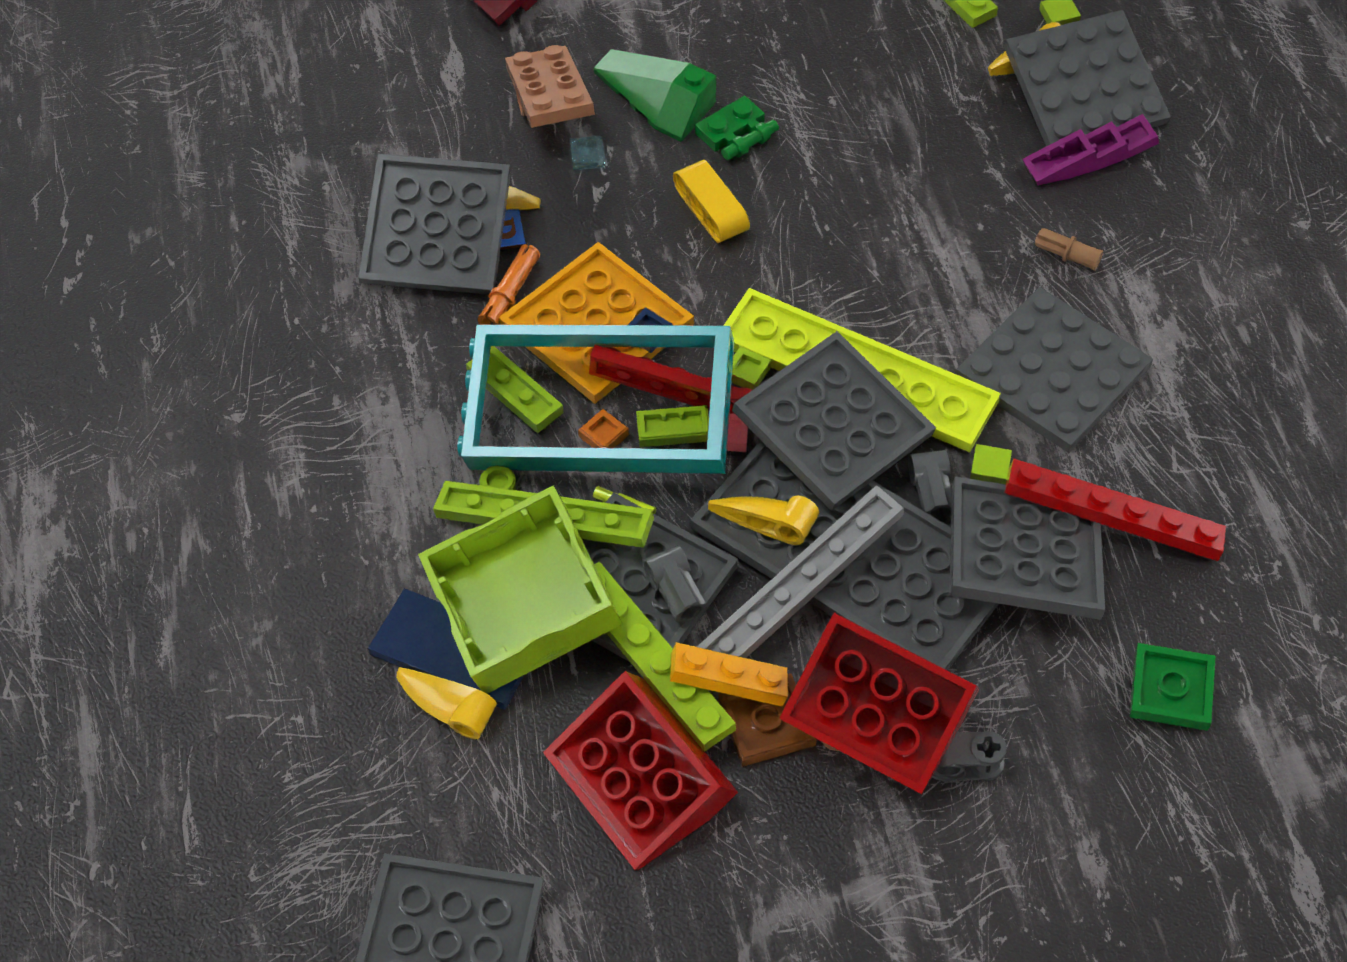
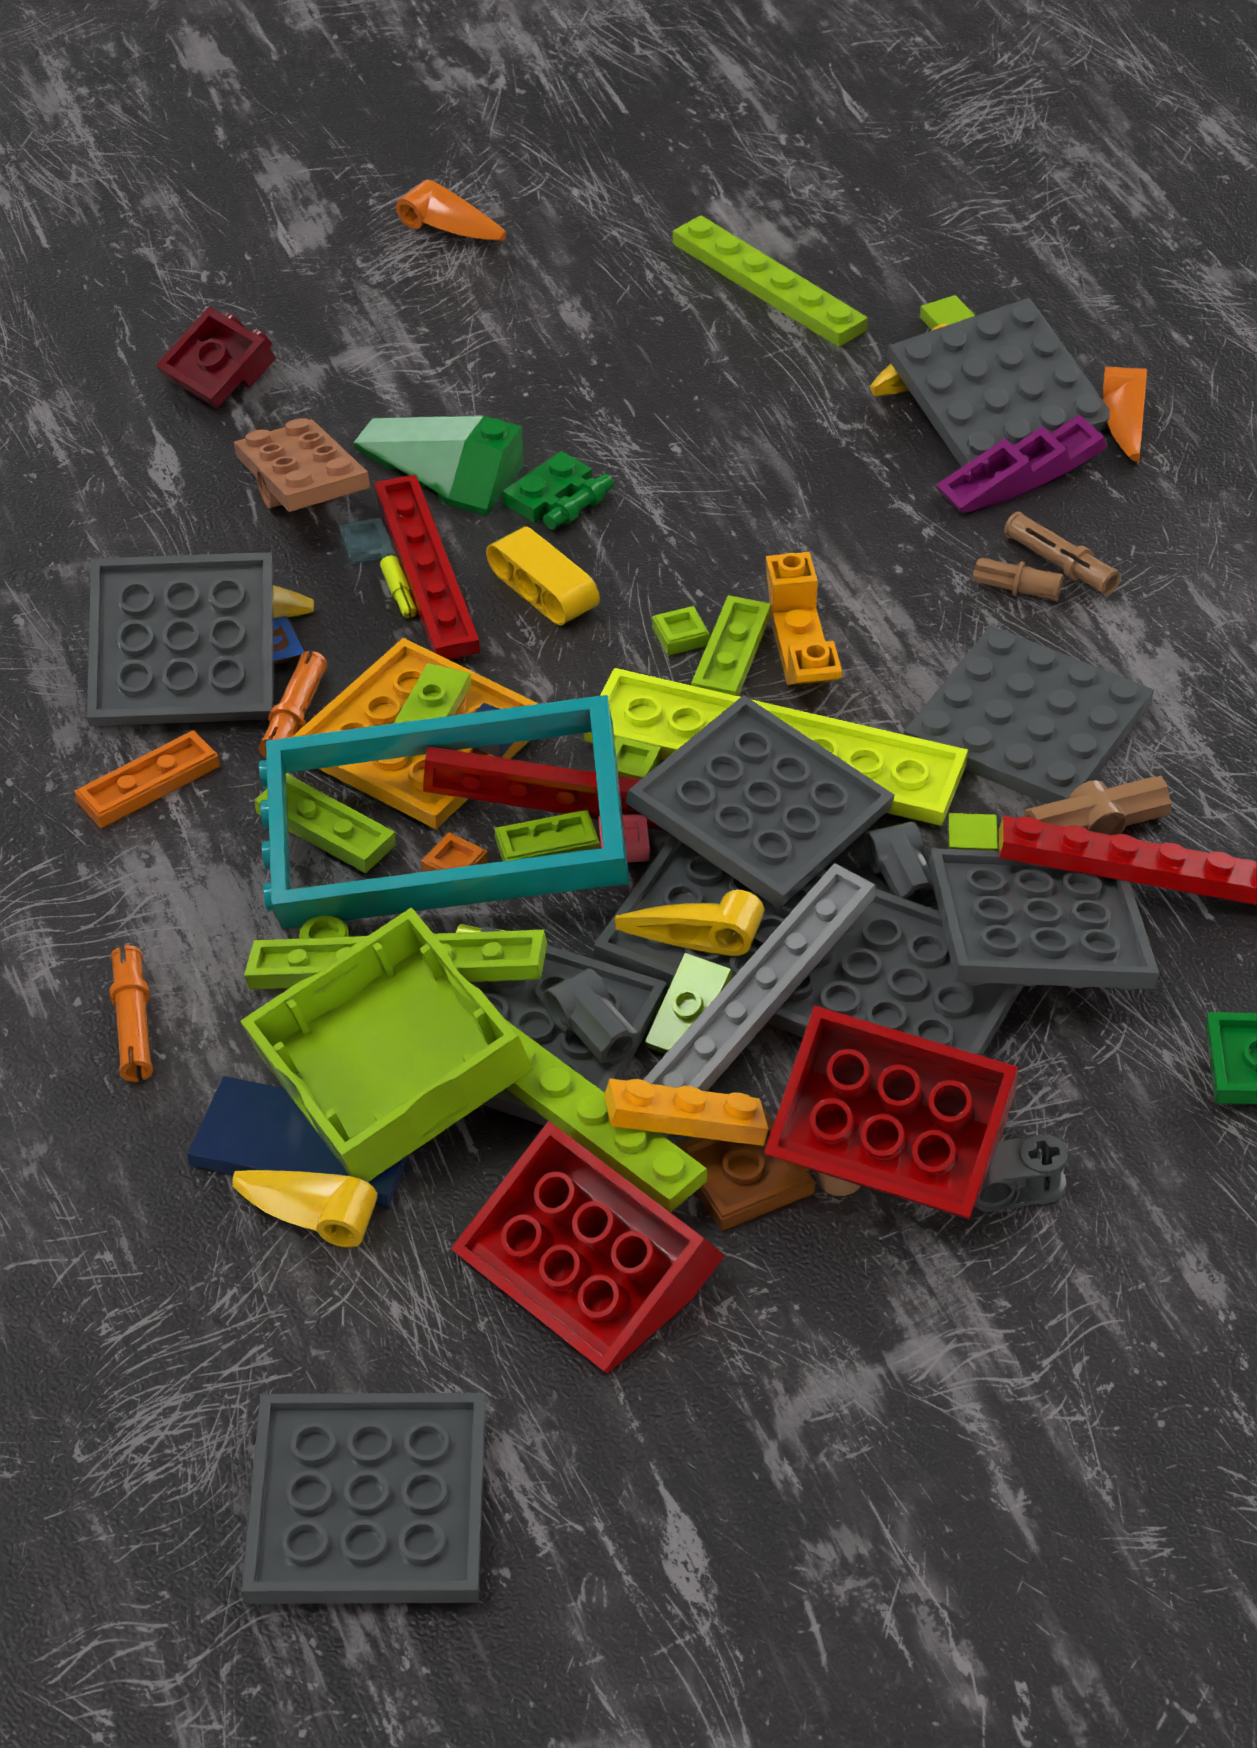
camera: 10 degrees left, 10 degrees down
none -> orange tile [74,730,220,828]
none -> orange pin [109,945,153,1082]
none -> red plate [374,474,480,659]
none -> neon yellow piece [380,555,417,619]
none -> lime plate [394,663,471,723]
none -> plate [645,953,733,1054]
none -> lime tile [652,606,710,656]
none -> lime plate [691,595,771,696]
none -> light orange slope [766,552,842,686]
none -> medium nougat pin [1004,511,1121,596]
none -> medium nougat piece [1023,776,1172,836]
none -> orange piece [1102,366,1147,462]

